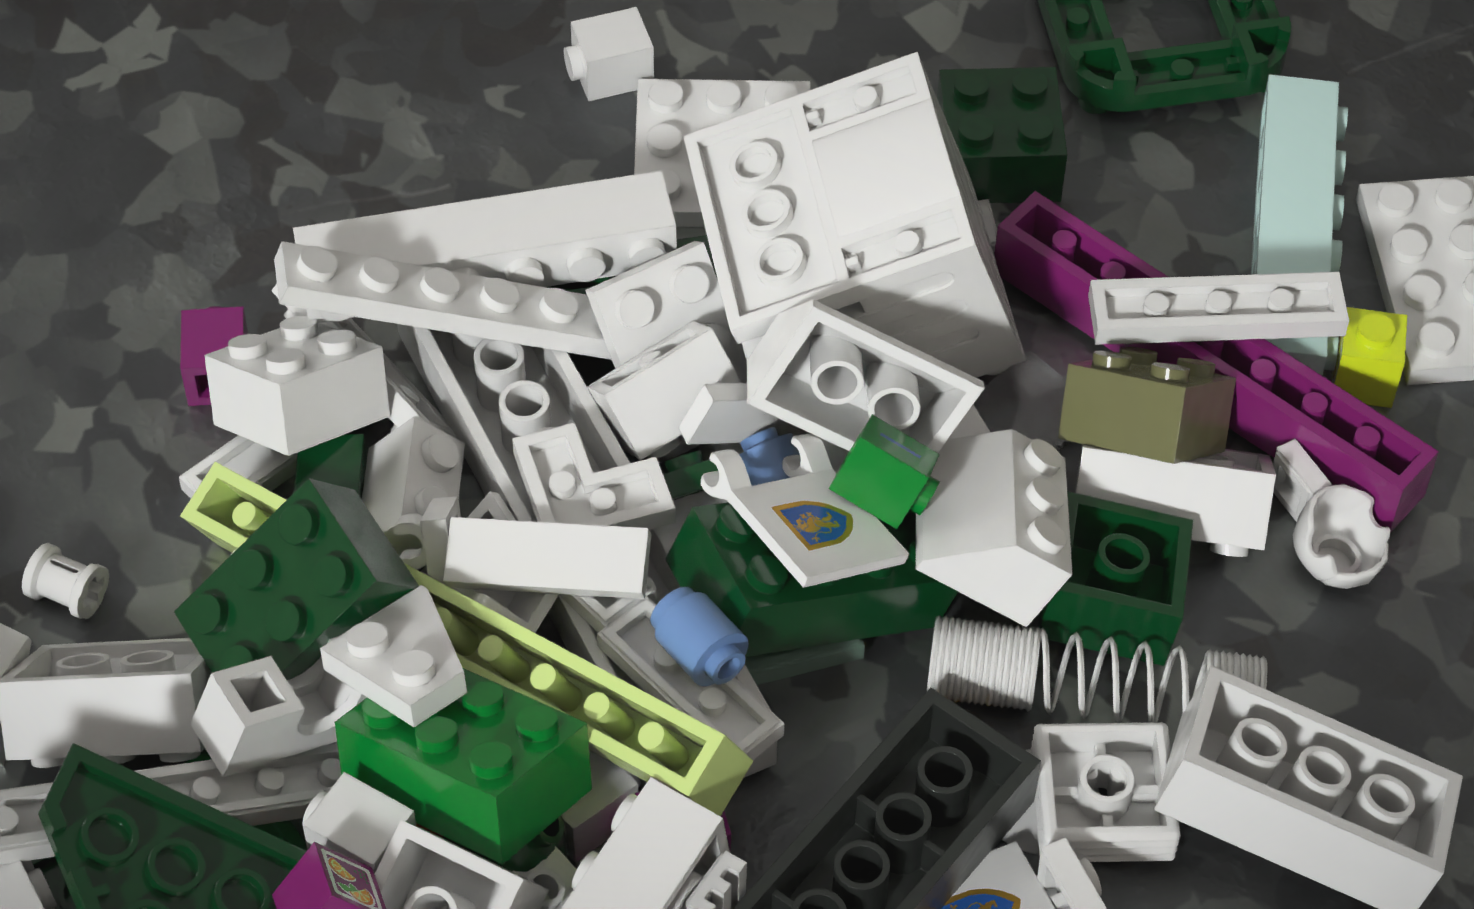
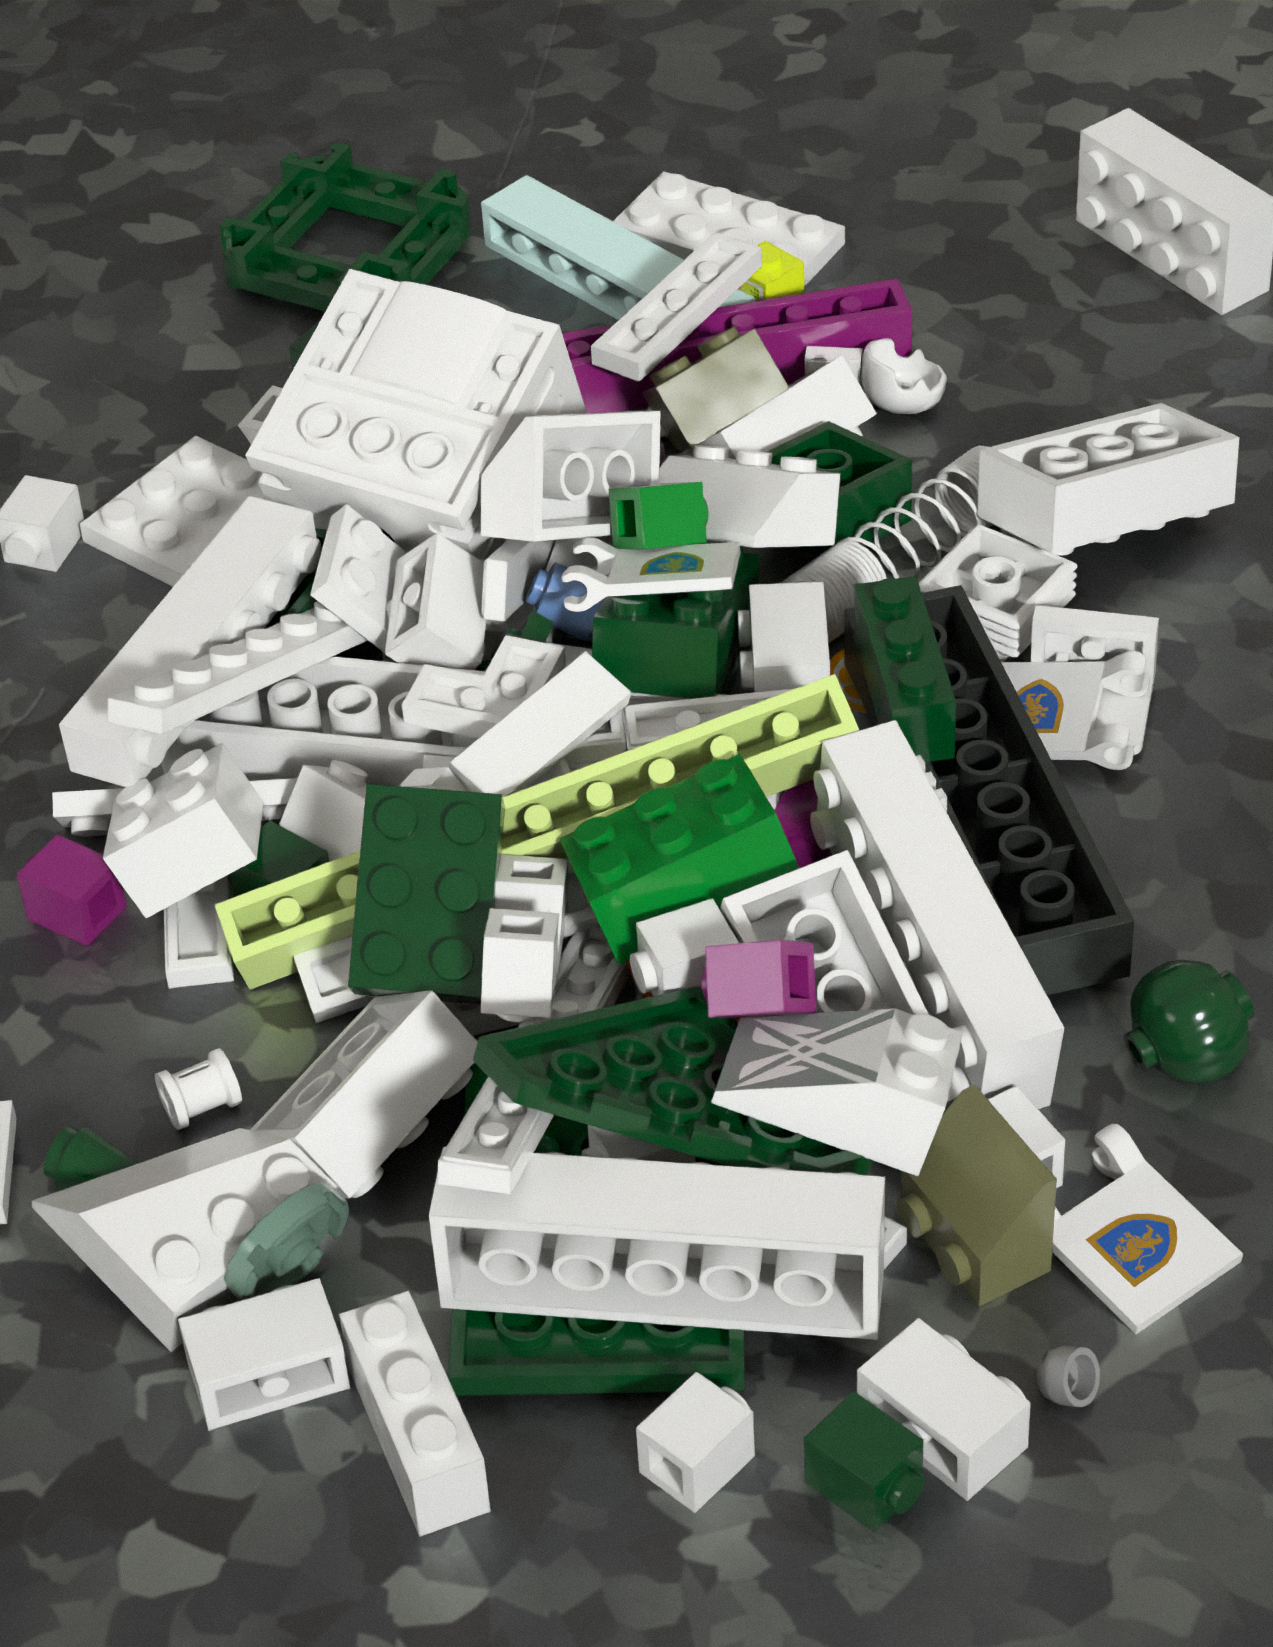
camera: 50 degrees left, 10 degrees down
white wing [320,585,467,727] -> none
medium blue brick [650,587,748,686] -> none
none -> white brick [738,582,830,693]
none -> dark green brick [854,576,956,762]

